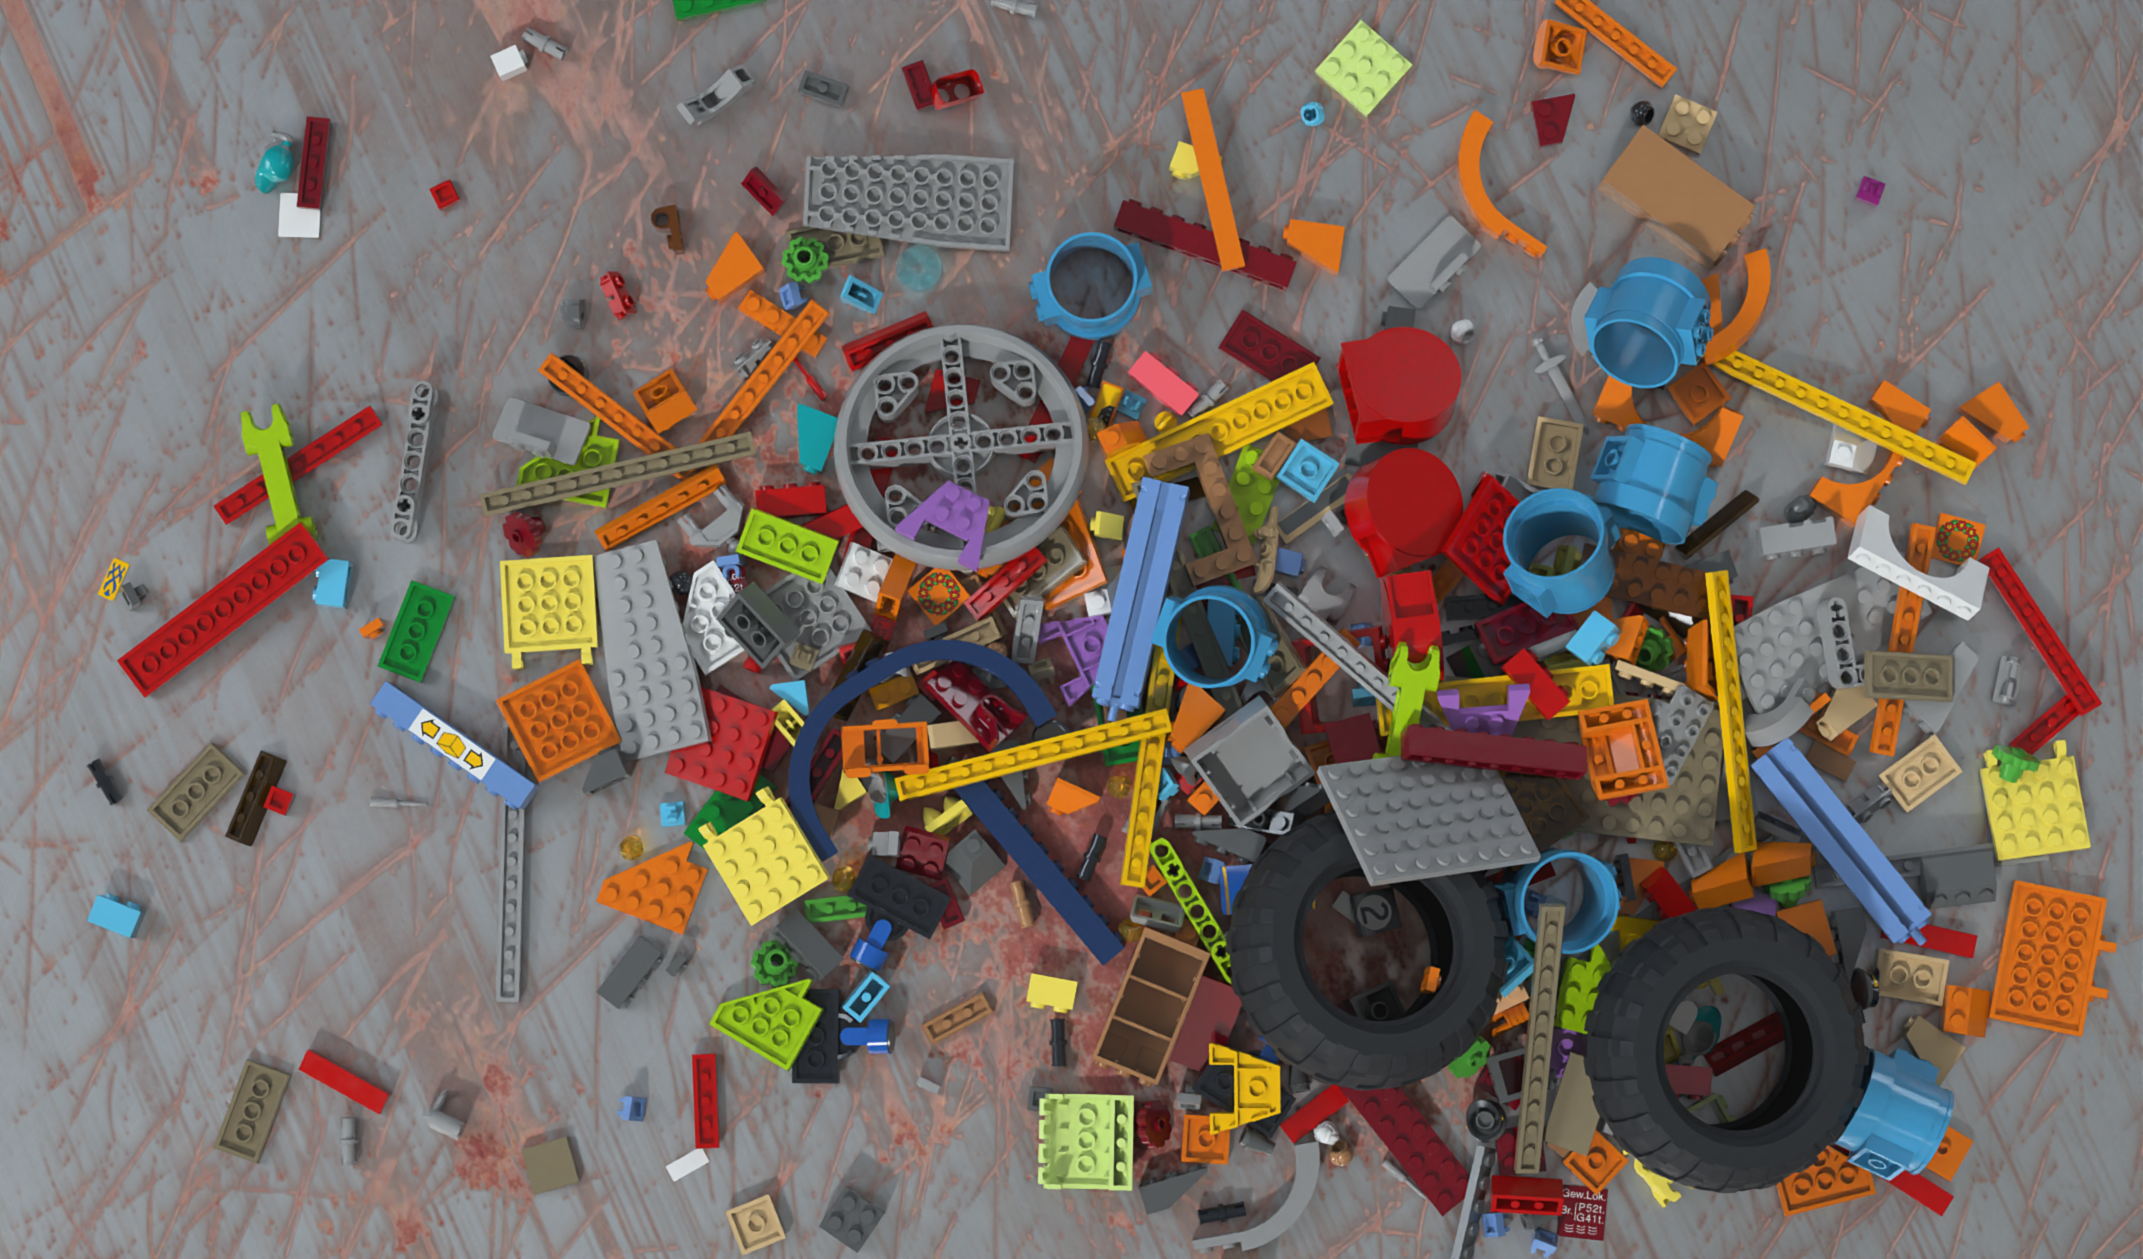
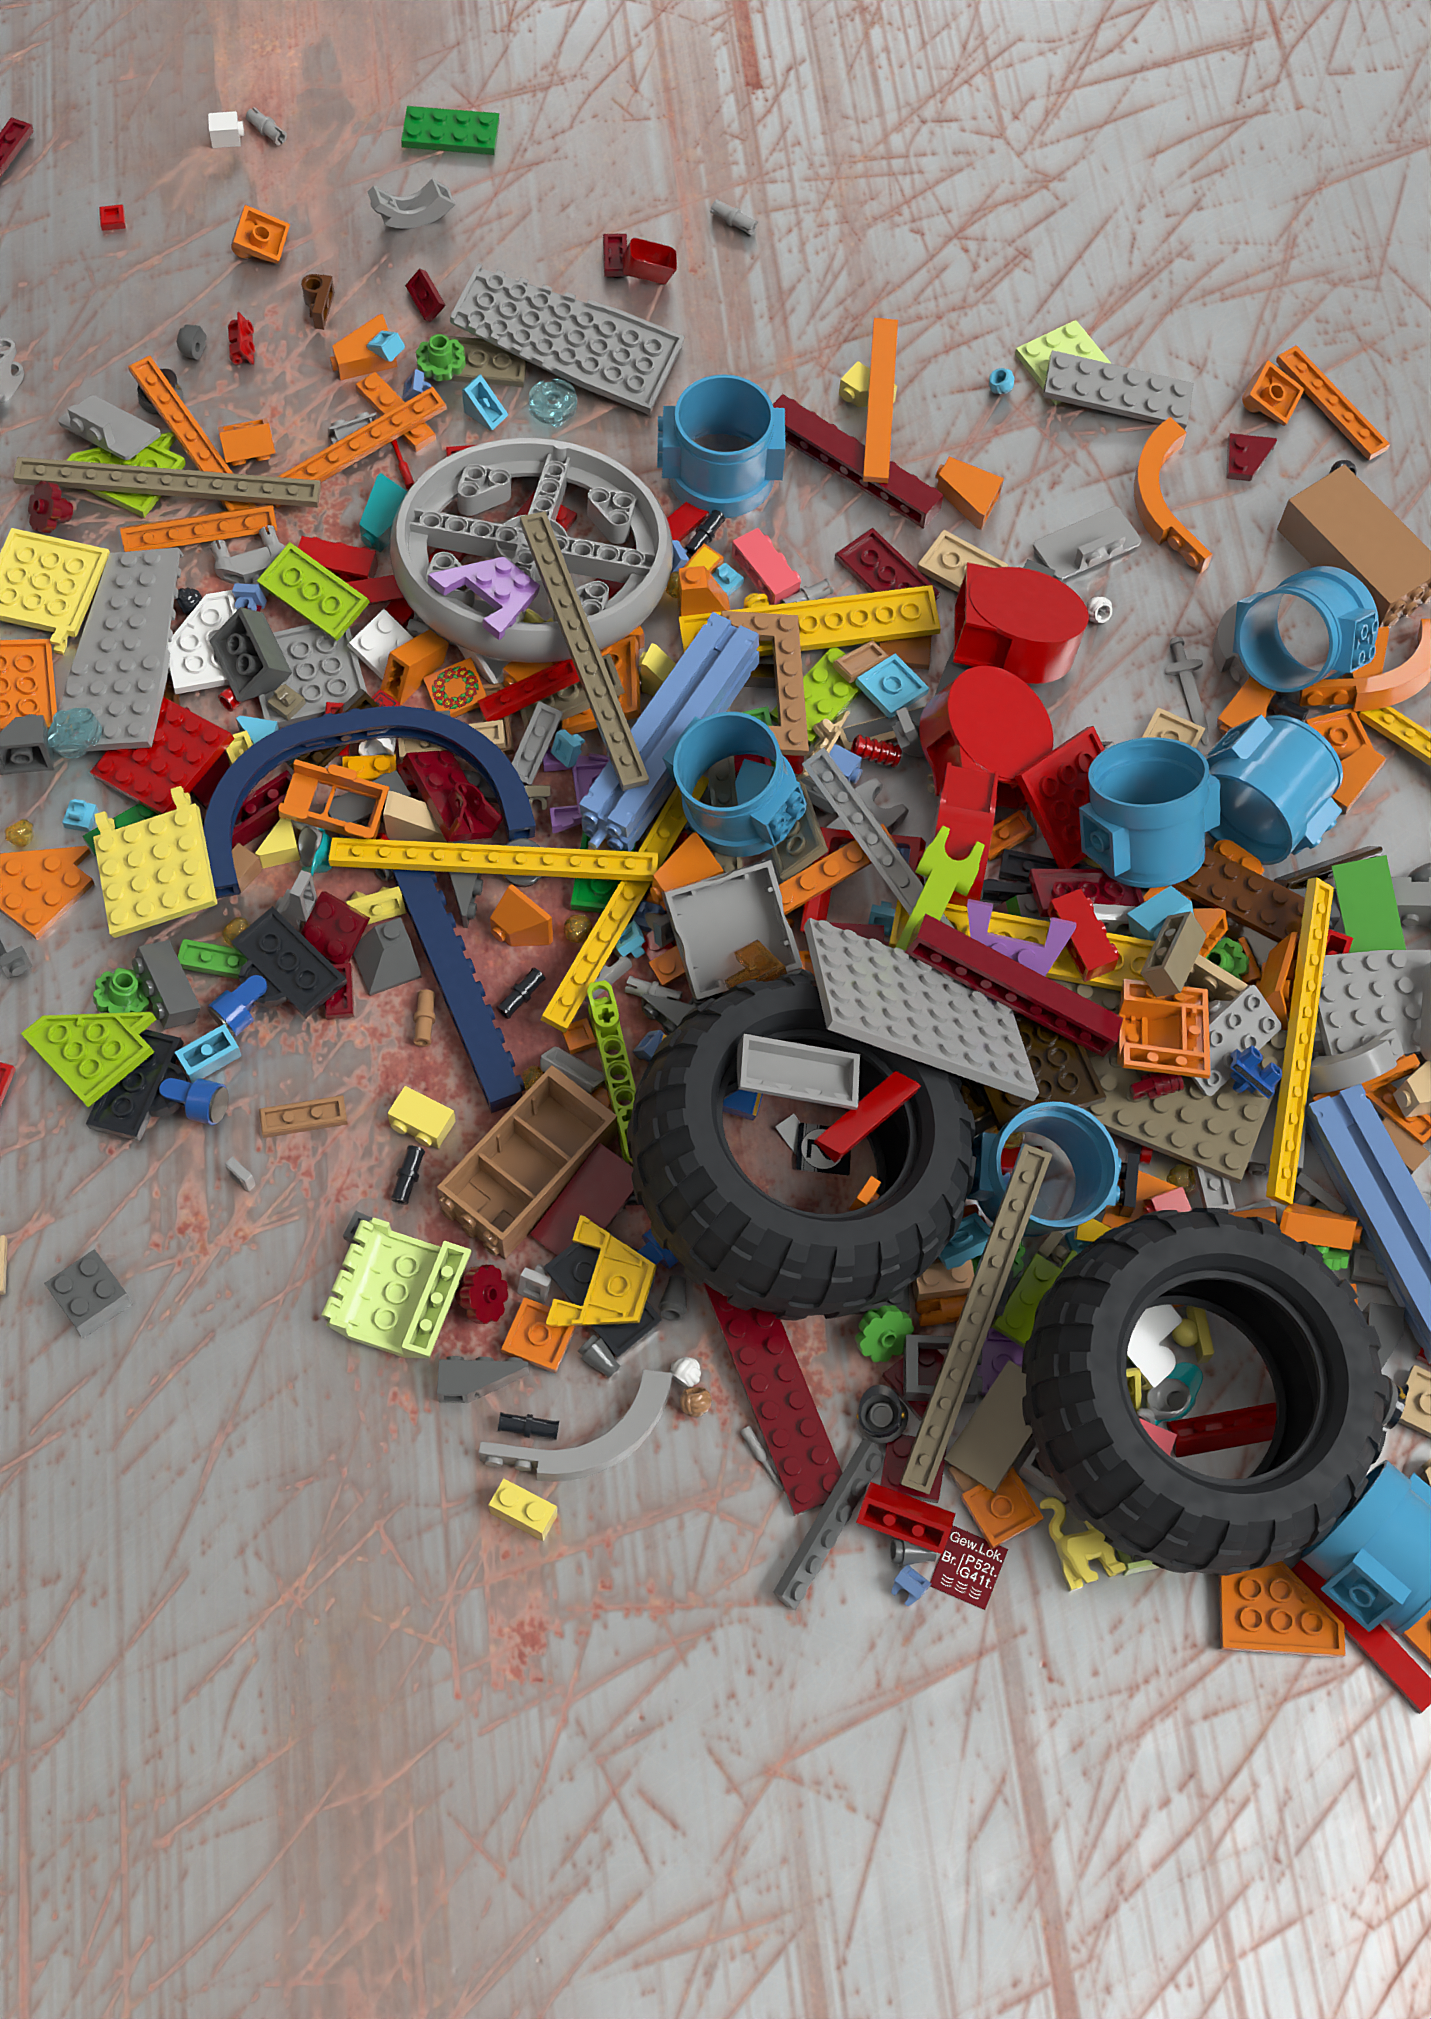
camera: 10 degrees right, 20 degrees down
dark grey plate [797,70,849,108] -> none
red tile [1280,1084,1350,1144] -> none
medium blue tile [1481,1212,1510,1237] -> none
tan plate [1658,94,1718,155] -> none
none -> clear light blue plate [48,708,102,758]
none -> orange slope [231,205,290,264]
none -> medium azure slope [367,330,405,362]
none -> dark tan plate [520,511,649,791]
none -> medium azure tile [551,729,585,768]
none -> clear orange tile [724,939,787,989]
none -> light grey slope [737,1034,860,1110]
none -> red slope [814,1071,921,1163]
none -> red piece [851,734,902,768]
none -> tan plate [917,530,1009,592]
none -> light grey plate [1043,350,1194,430]
none -> dark tan brick [1140,911,1207,997]
none -> blue hips [1230,1045,1282,1099]
none -> bright green tile [1332,855,1406,953]

